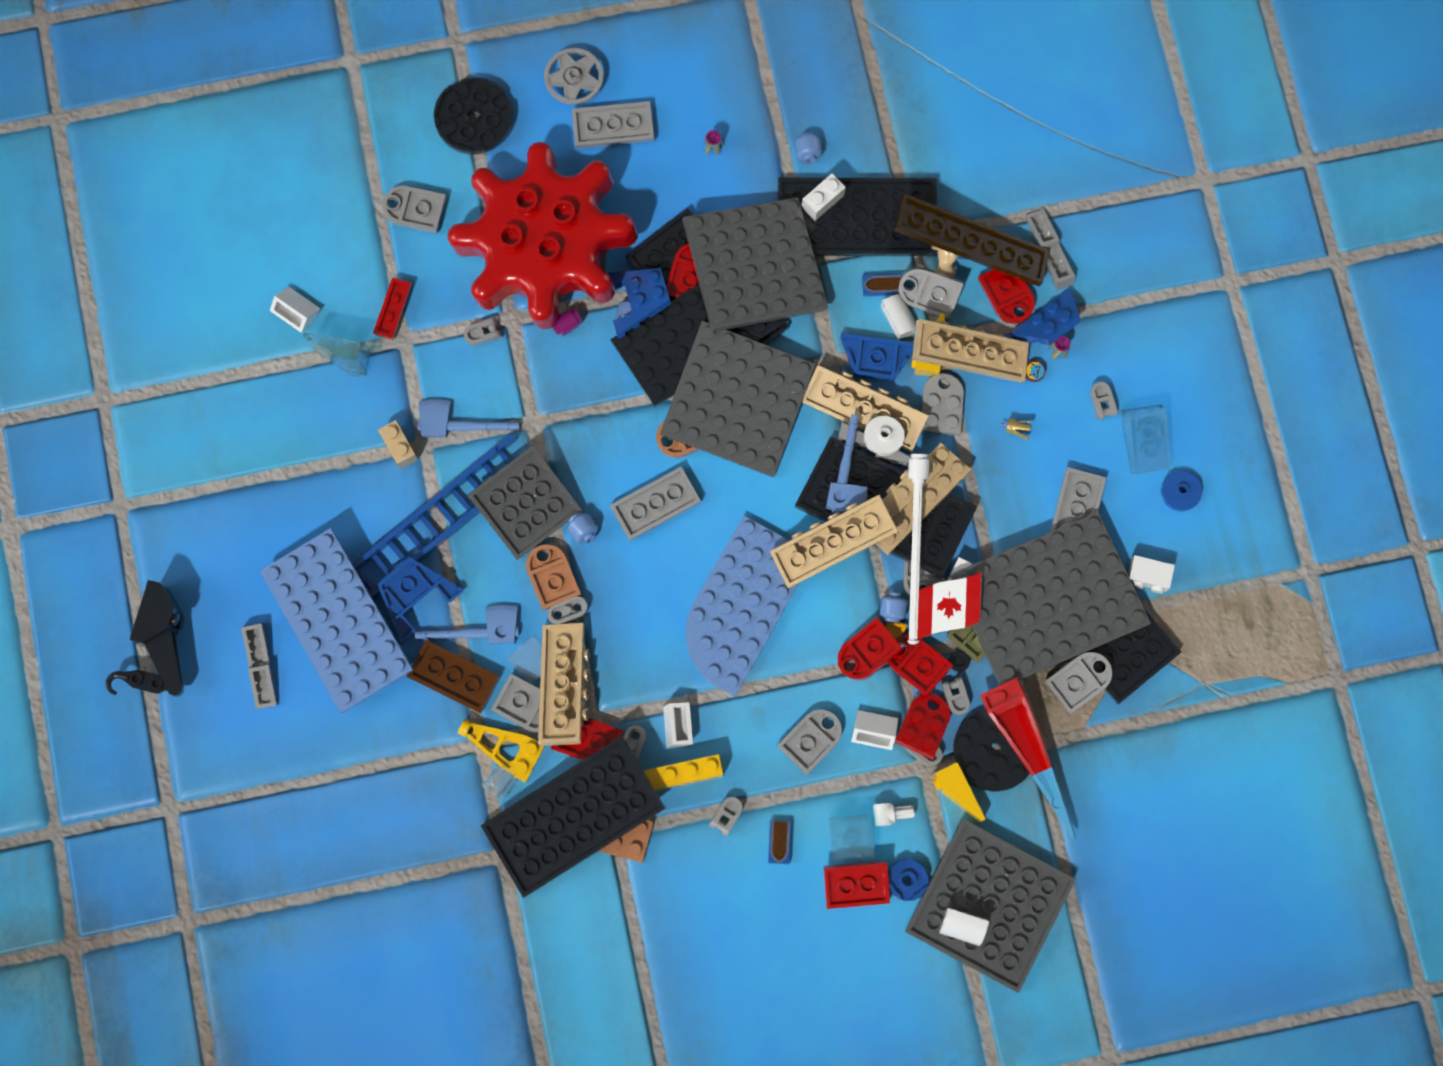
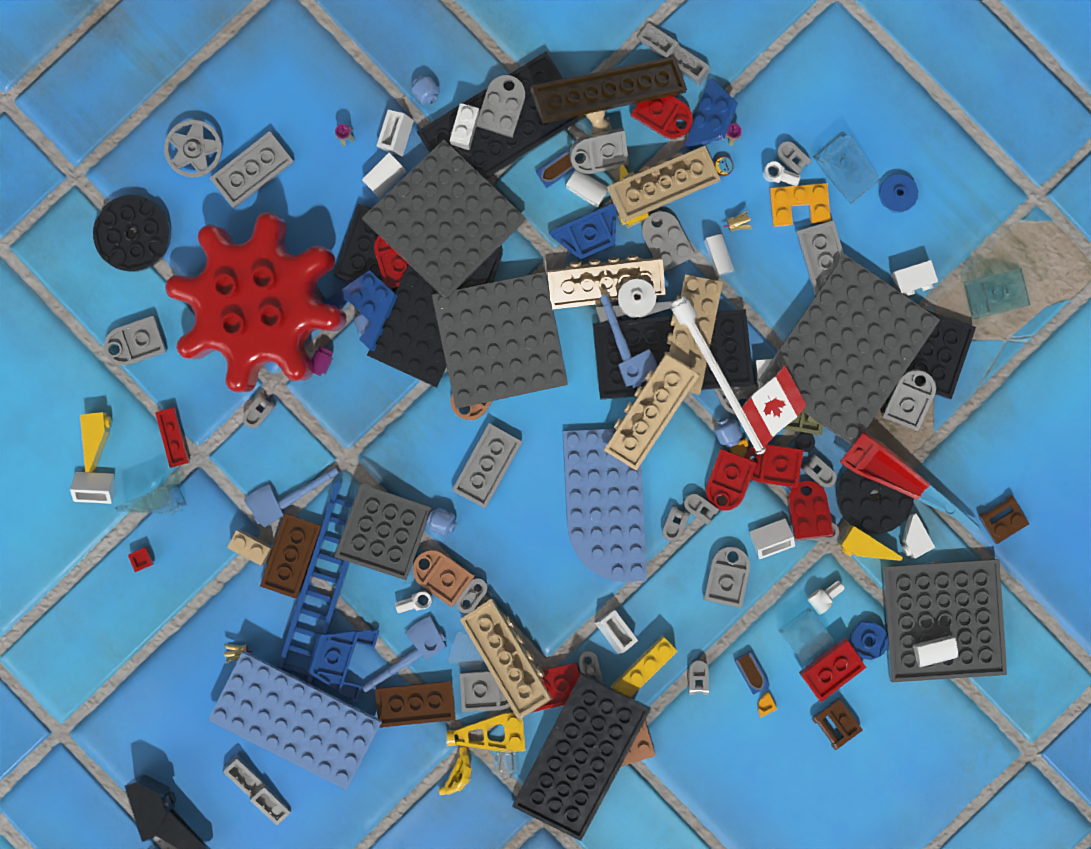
camera: 30 degrees left, 10 degrees up
none -> yellow slope [80,412,112,472]
none -> red plate [128,547,154,572]
none -> pearl gold piece [223,643,253,664]
none -> reddish brown plate [260,513,322,599]
none -> white brick [362,153,407,199]
none -> white brick [377,110,414,157]
none -> white axle [395,590,433,613]
none -> yellow piece [438,747,472,795]
none -> light grey plate [476,75,525,138]
none -> light grey plate [662,505,690,542]
none -> light grey plate [684,494,719,525]
none -> white brick [704,234,735,277]
none -> light orange tile [758,691,777,718]
none -> white axle [763,161,800,186]
none -> light orange plate [769,183,831,227]
none -> reddish brown plate [811,698,863,750]
none -> white slope [901,513,935,558]
none -> clear light blue slope [964,268,1030,320]
none -> reddish brown plate [978,495,1029,544]

